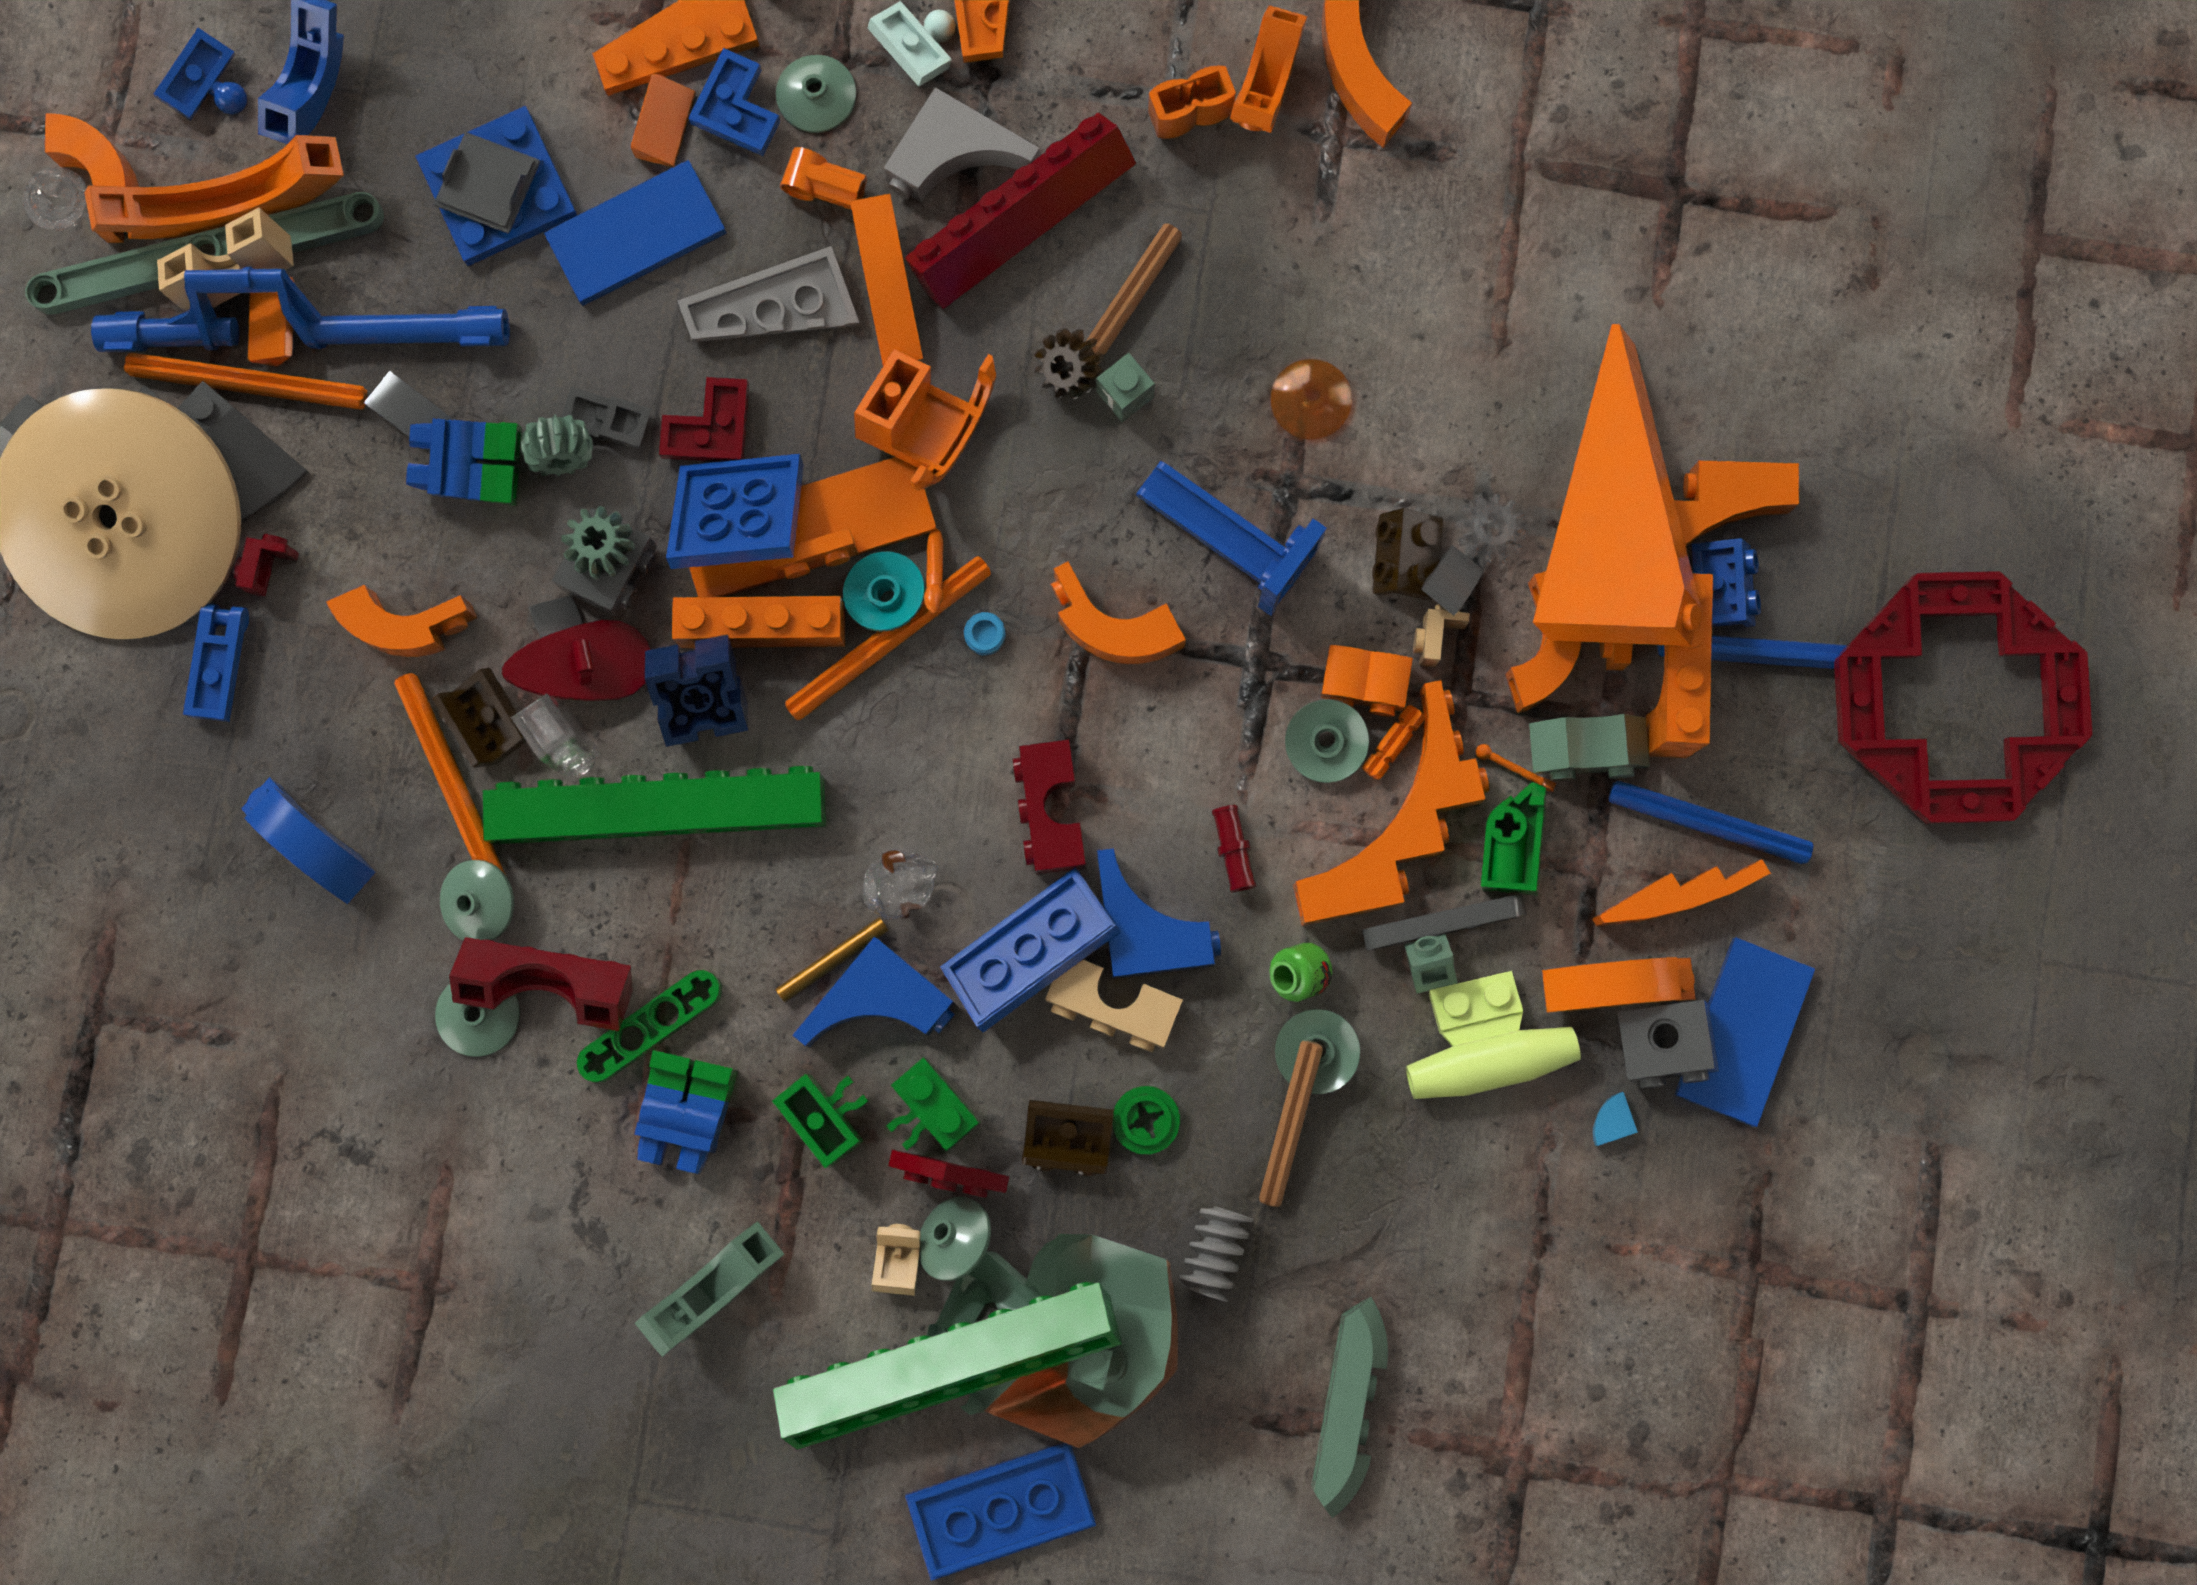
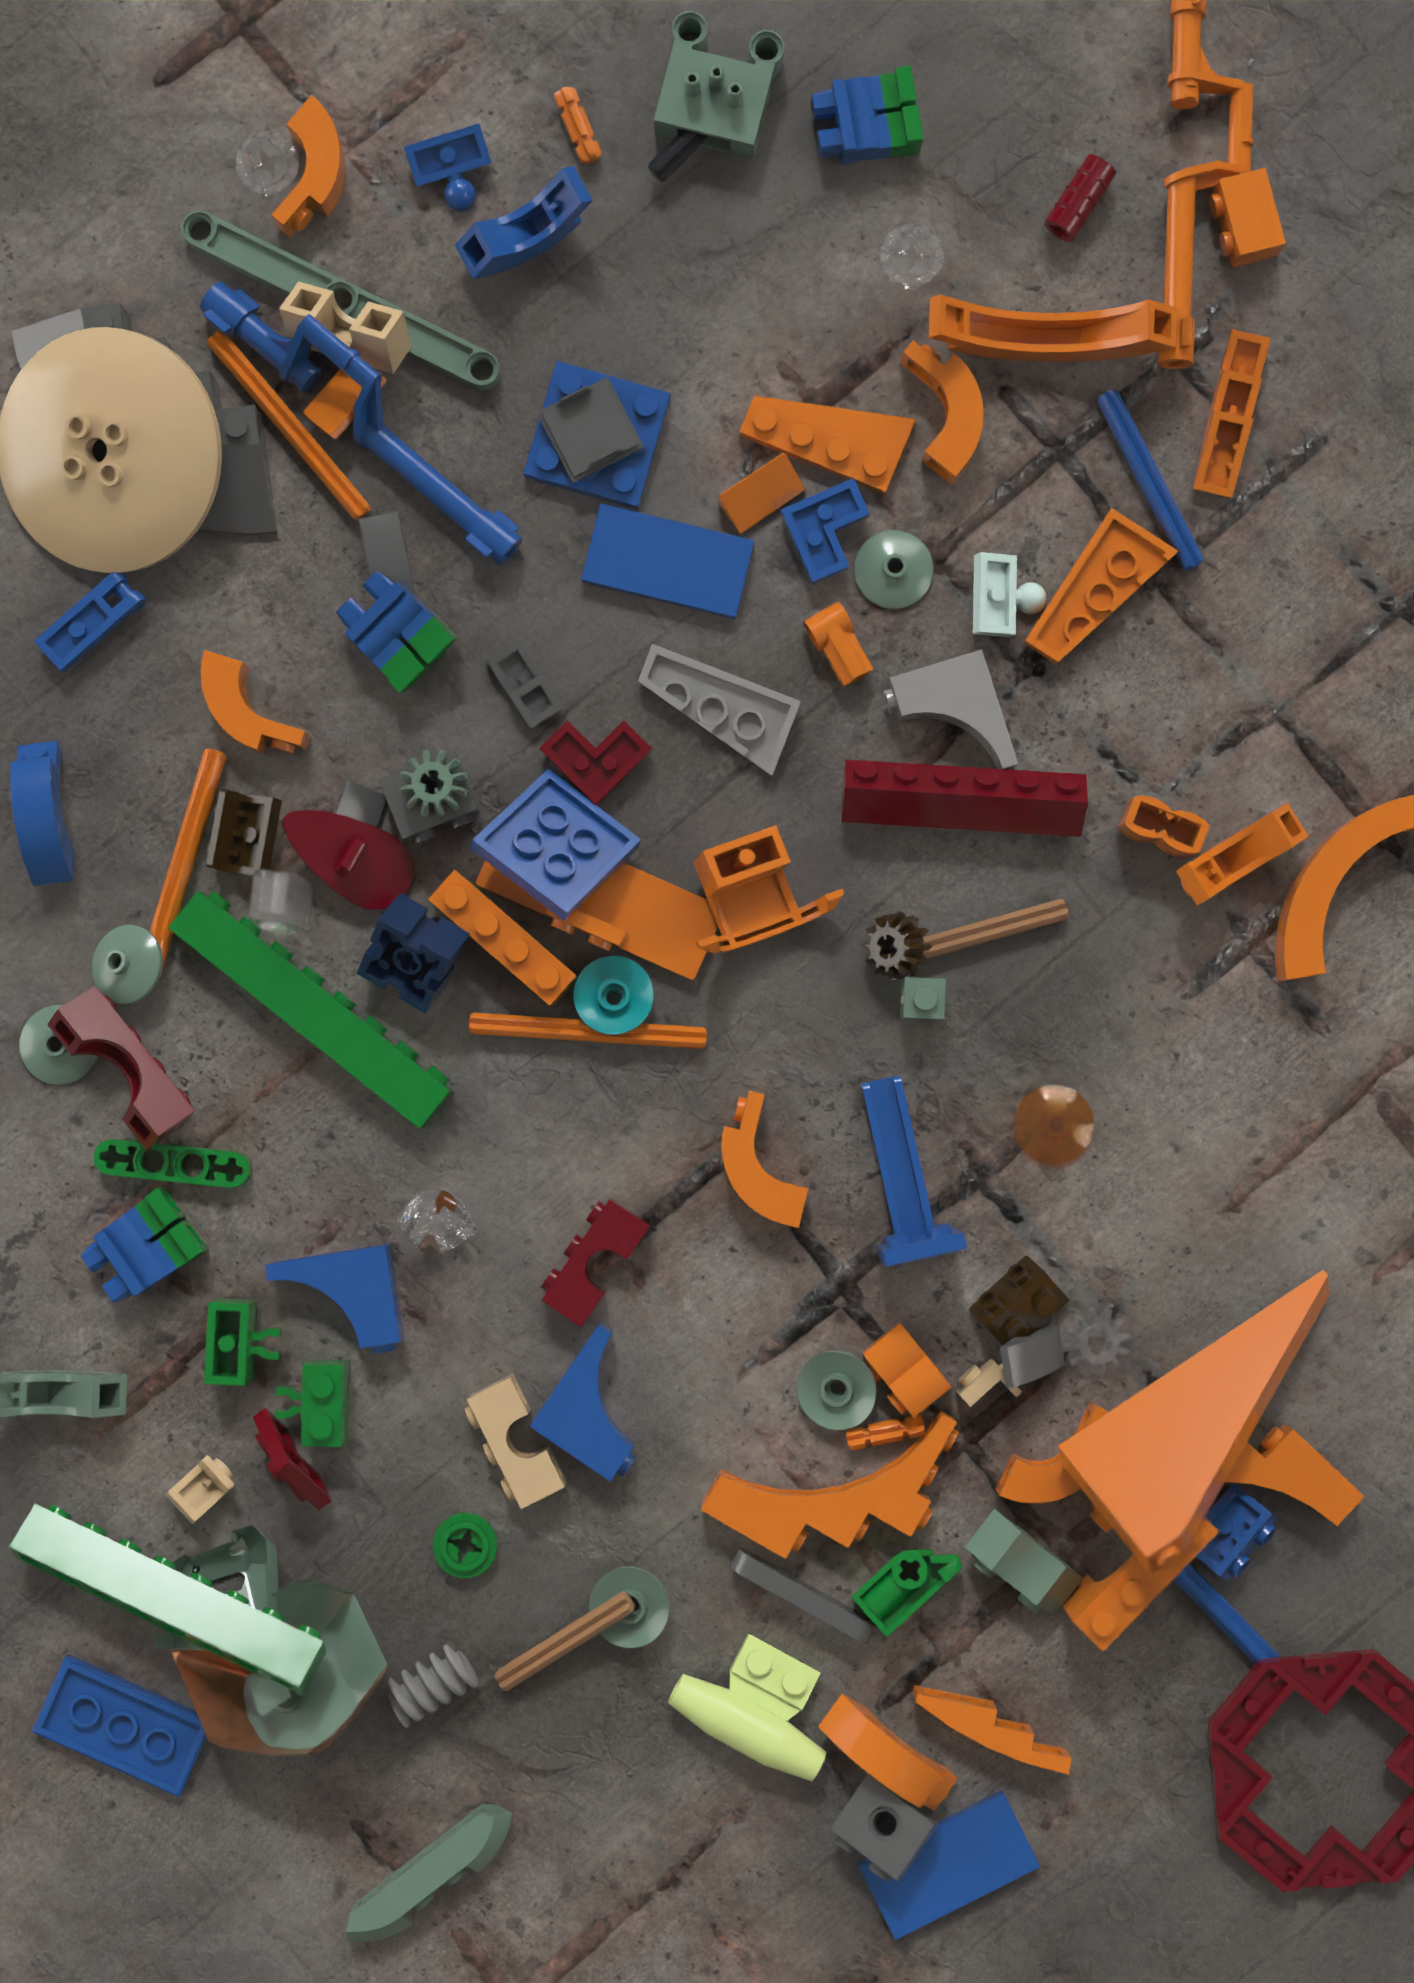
camera: 40 degrees right, 5 degrees up
orange arch [84,135,344,239] -> none
dark red bracket [234,534,299,597] -> none
sand green gear [520,414,593,477] -> none
pearl gold bar [775,917,889,1002] -> none
orange slope [850,193,923,366] -> none
sand green dish [919,1197,991,1281] -> none
orange piece [924,528,944,614] -> none
tile [940,867,1120,1033] -> none
dark azure tile [964,612,1006,656] -> none
dark brown bracket [1022,1100,1114,1176] -> none
dark red pin [1212,805,1257,893] -> none
bright green head [1269,943,1333,1002] -> none
sand green bracket [1404,933,1458,994] -> none
orange hinge [1475,744,1556,792] -> none
dark azure tile [1593,1092,1638,1146] -> none
blue axle [1609,781,1814,864] -> none

